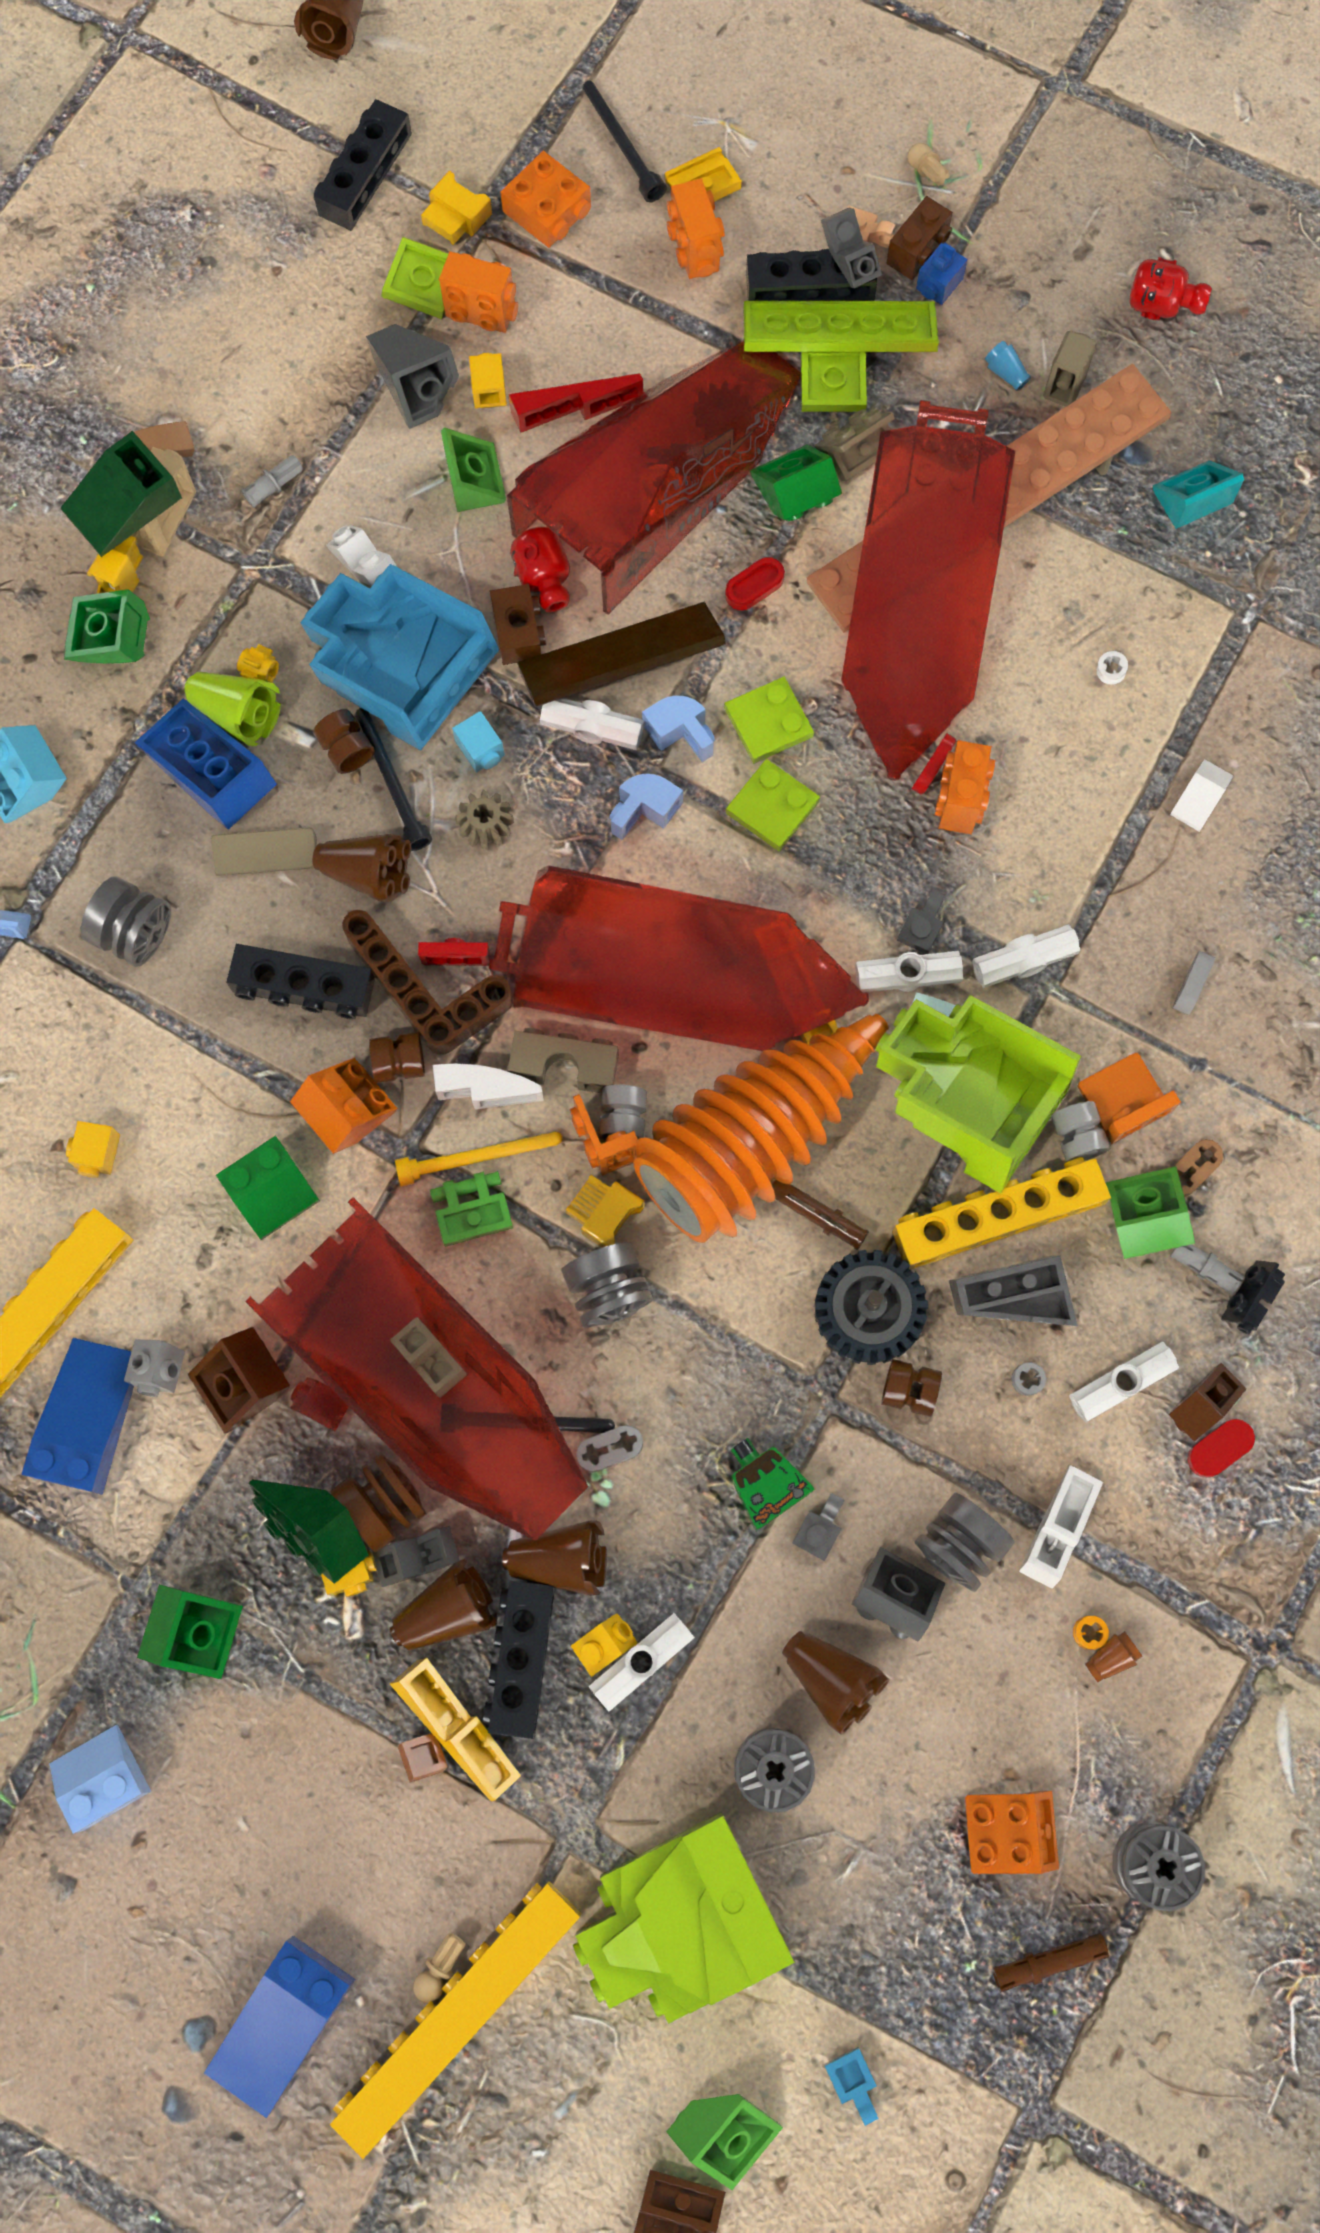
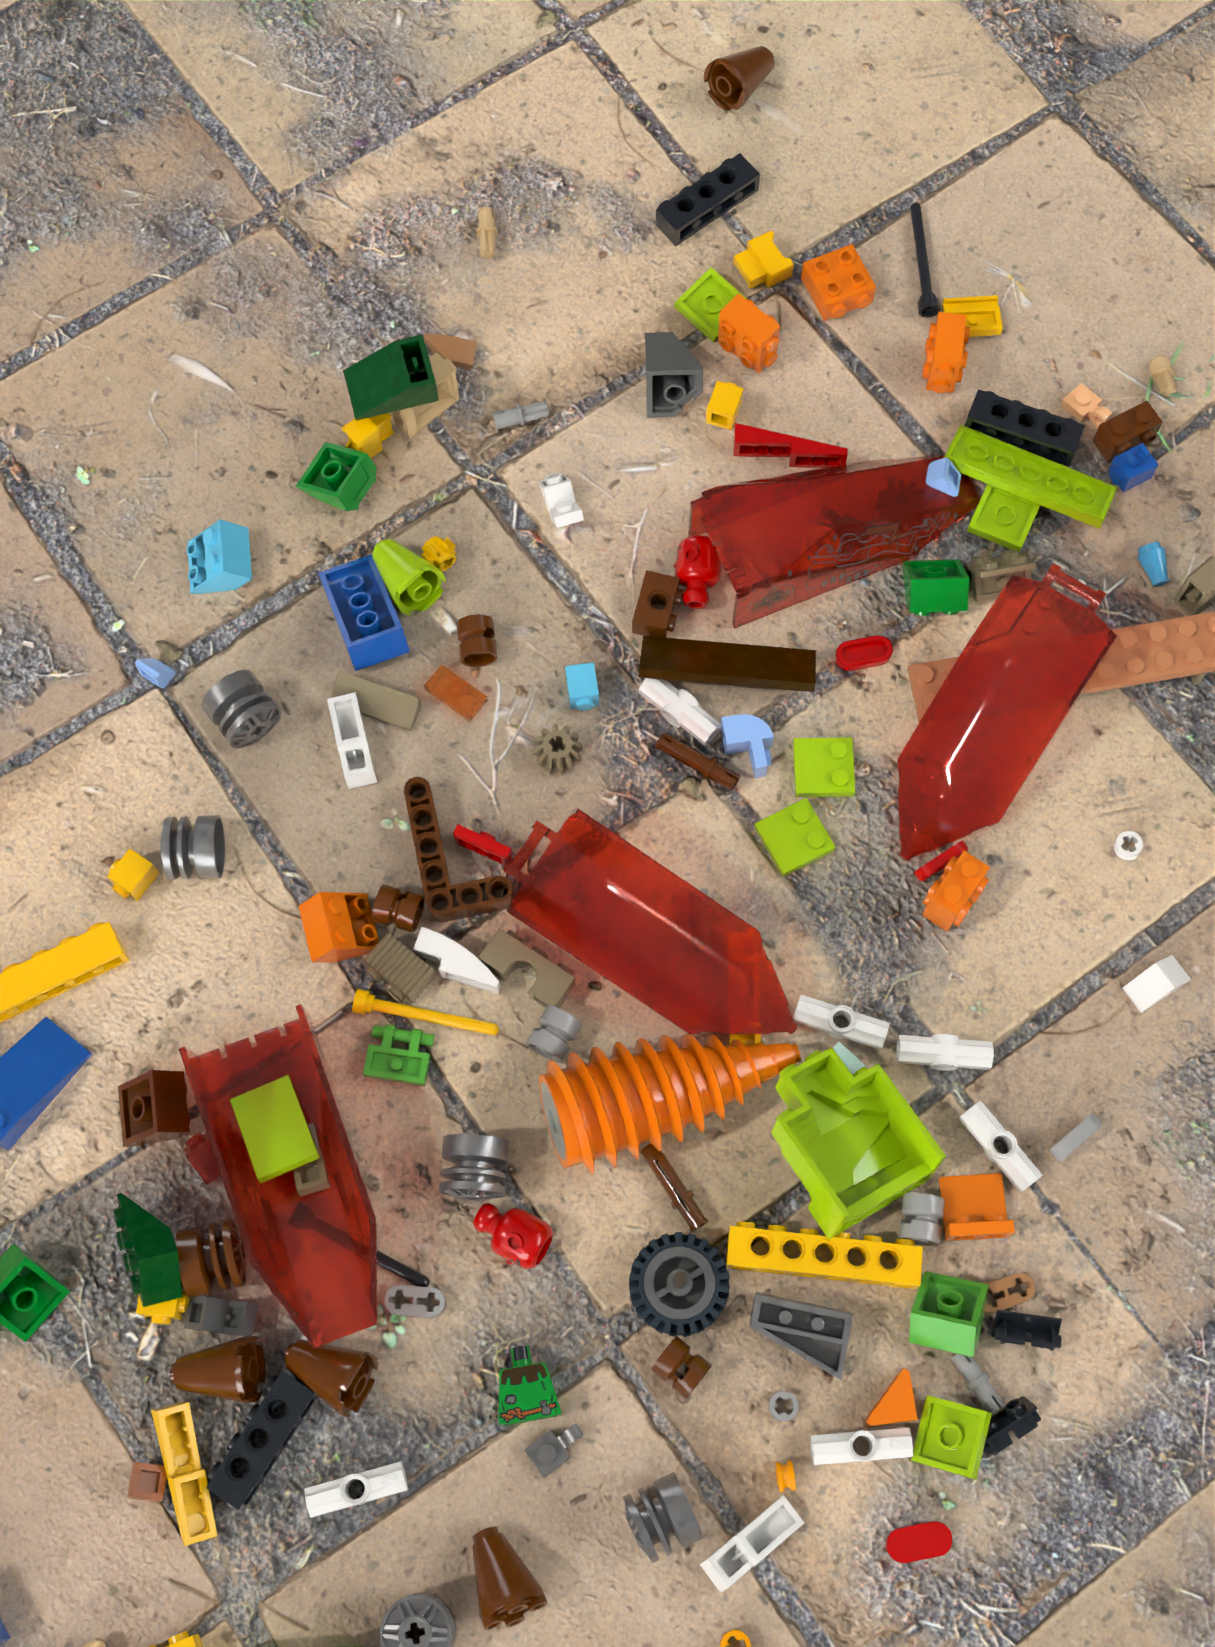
camera: 25 degrees right, 5 degrees down
light grey brick [124,1339,185,1397] -> none
green slope [216,1135,320,1240] -> none
black brick [226,943,375,1019] -> none
dark azure panel [300,564,500,751] -> none
reddish brown cone [312,834,411,902] -> none
black piece [356,708,432,851] -> none
bright green slope [441,428,506,512] -> none
yellow piece [566,1175,645,1248] -> none
orange bracket [569,1094,638,1176] -> none
yellow bracket [571,1614,637,1677] -> none
light blue brick [609,774,683,840] -> none
dark grey slope [821,207,882,288] -> none
dark grey brick [851,1547,945,1642] -> none
dark grey plate [897,889,945,954] -> none
reddish brown slope [1169,1363,1246,1442] -> none
none -> flat silver wheel [160,815,225,880]
none -> lime tile [230,1075,320,1184]
none -> white slope [327,692,377,789]
none -> dark tan brick [364,933,436,1003]
none -> clear orange plate [424,665,488,722]
none -> red piece [473,1203,553,1269]
none -> tan axle [476,207,498,259]
none -> reddish brown pin [655,732,741,791]
none -> light orange bush [775,1460,796,1492]
none -> orange slope [863,1368,918,1427]
none -> lime plate [911,1395,992,1480]
none -> light blue slope [926,457,961,497]
none -> white piece [959,1101,1043,1193]
none -> black hinge [991,1310,1062,1351]

